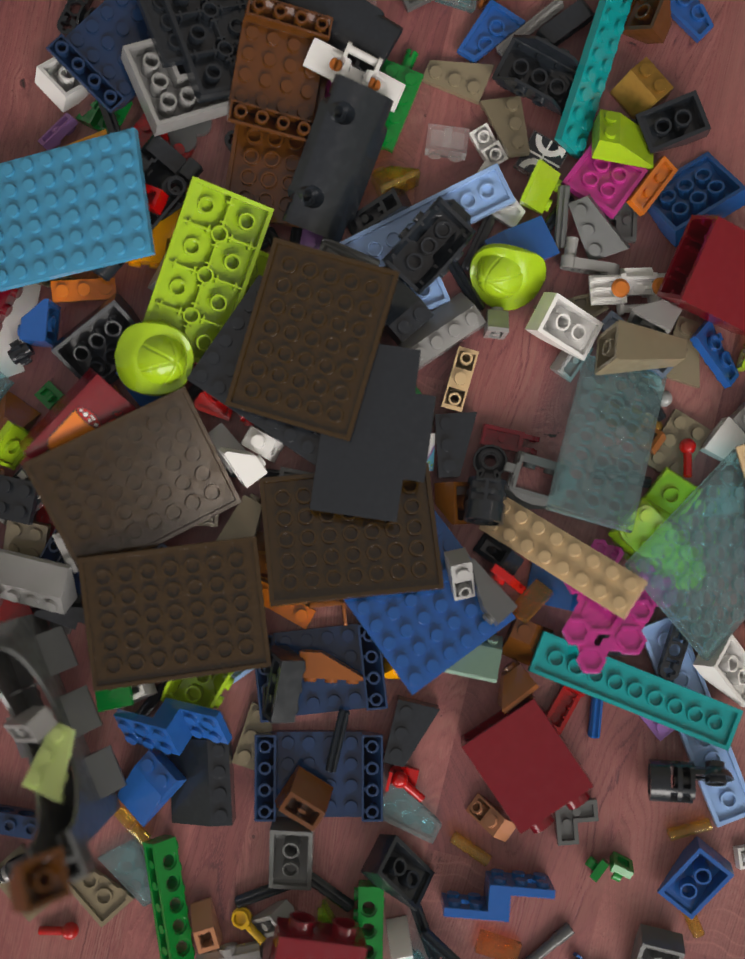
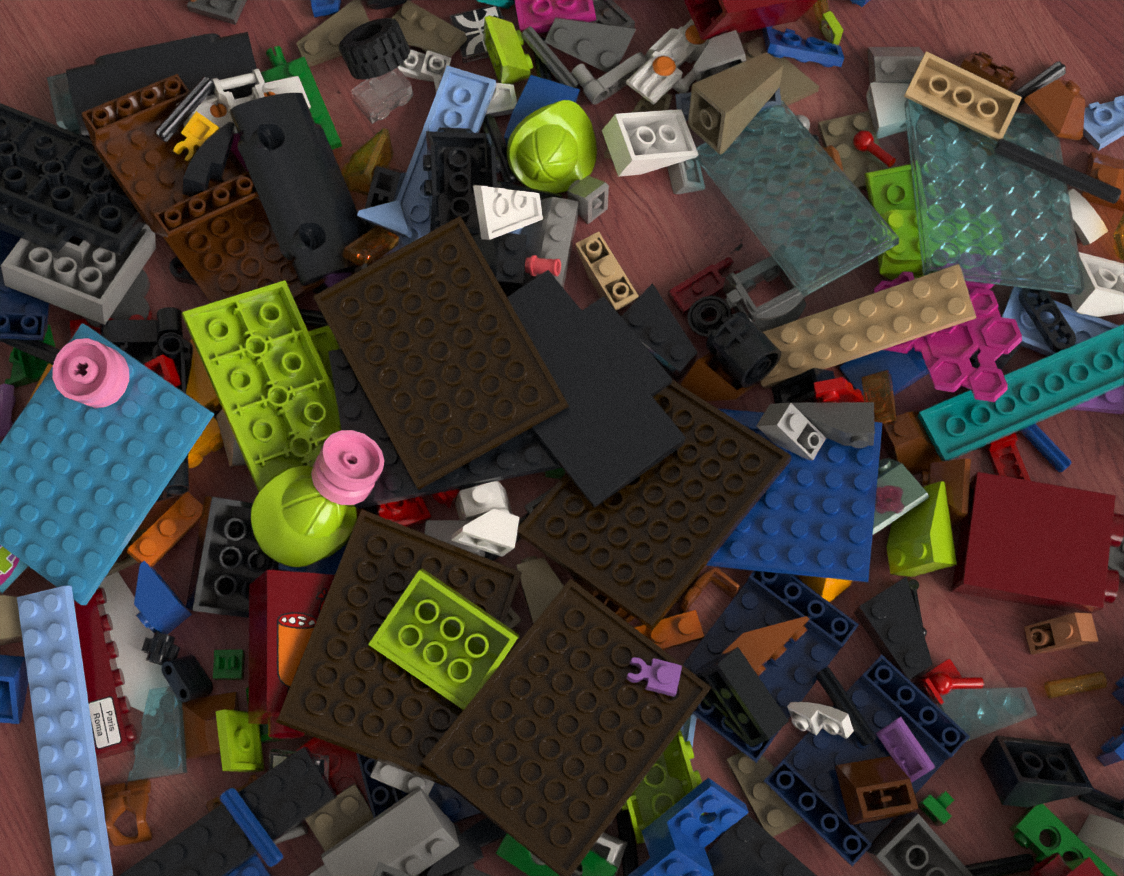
camera: 45 degrees left, 15 degrees down
none -> bright pink wheel [52,338,129,408]
none -> black axle [155,76,215,142]
none -> black piece [161,655,213,702]
none -> yellow plate [174,111,219,163]
none -> black slope [183,122,235,196]
none -> bright pink wheel [311,430,384,505]
none -> black tyre [338,18,410,80]
none -> clear orange plate [343,225,399,266]
none -> light blue slope [357,200,413,239]
none -> lime slope [368,568,519,710]
none -> white wing [473,185,543,240]
none -> coral pin [525,255,561,277]
none -> medium lavender plate [626,657,682,697]
none -> white slope [787,702,853,739]
none -> clear pink plate [875,486,904,514]
none -> medium lavender plate [876,717,935,783]
none -> lime slope [887,481,957,577]
none -> black hinge [908,579,927,637]
none -> green tile [917,791,954,826]

